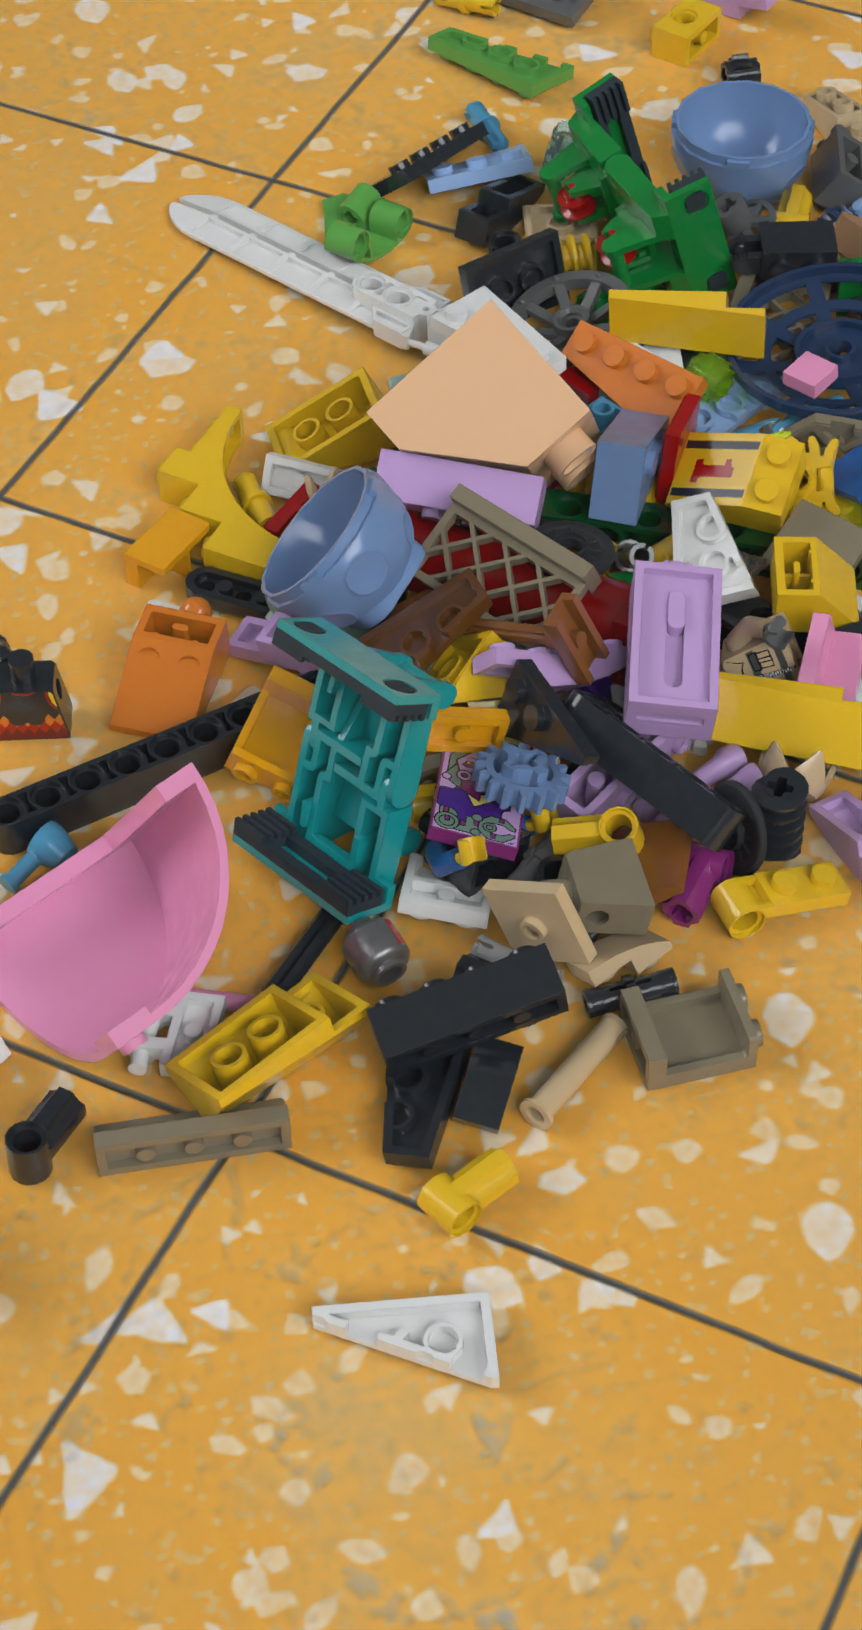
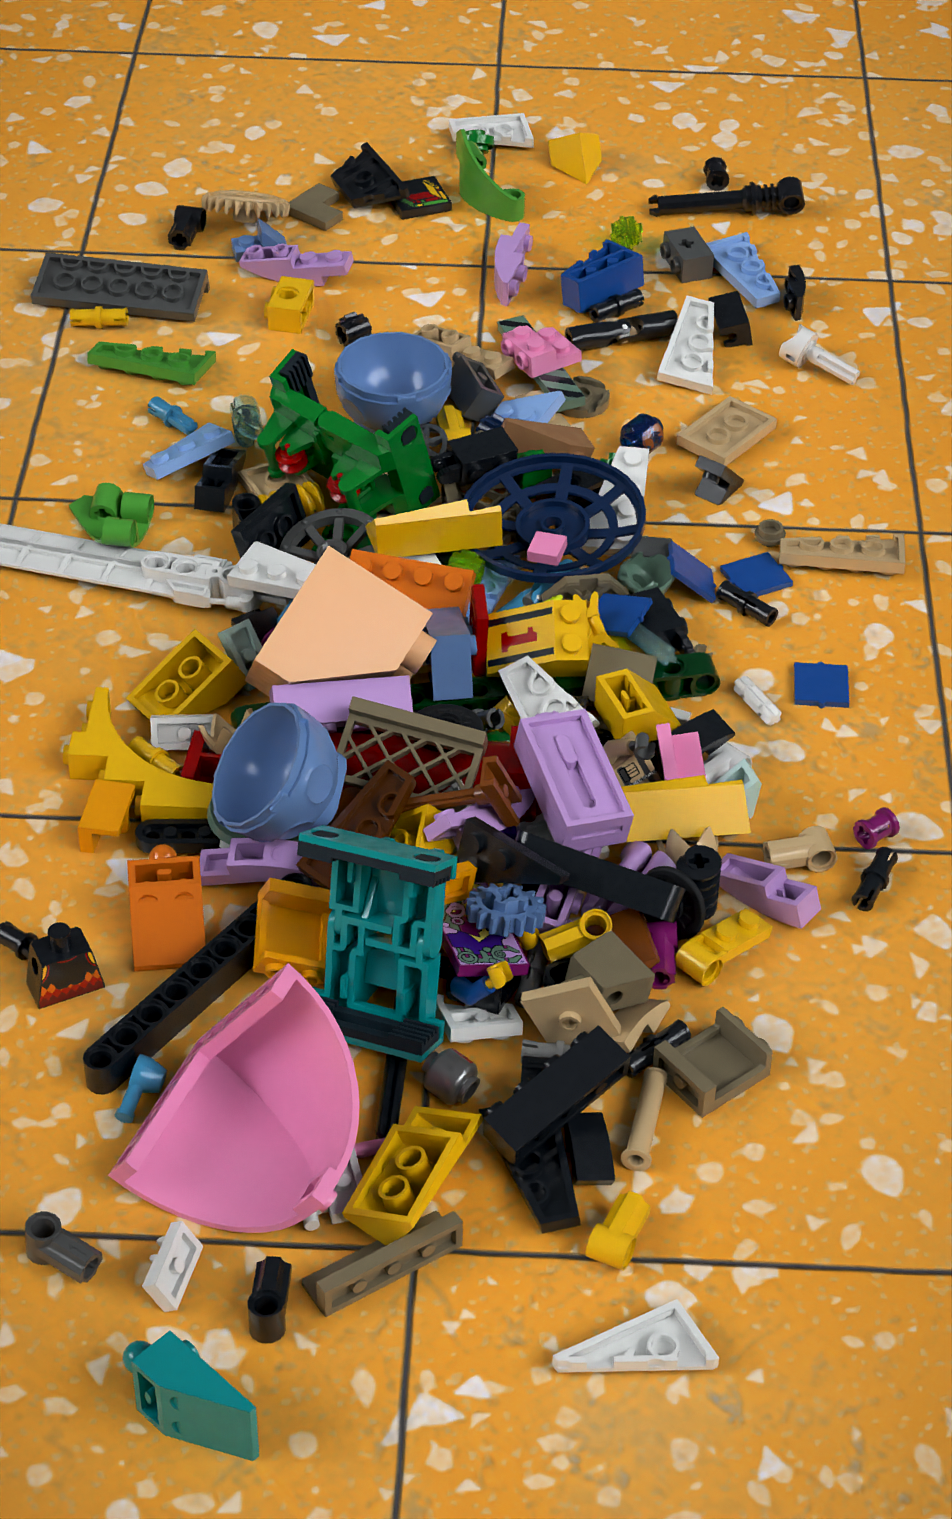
camera: 25 degrees left, 5 degrees down
black wing [371,121,489,197] -> none

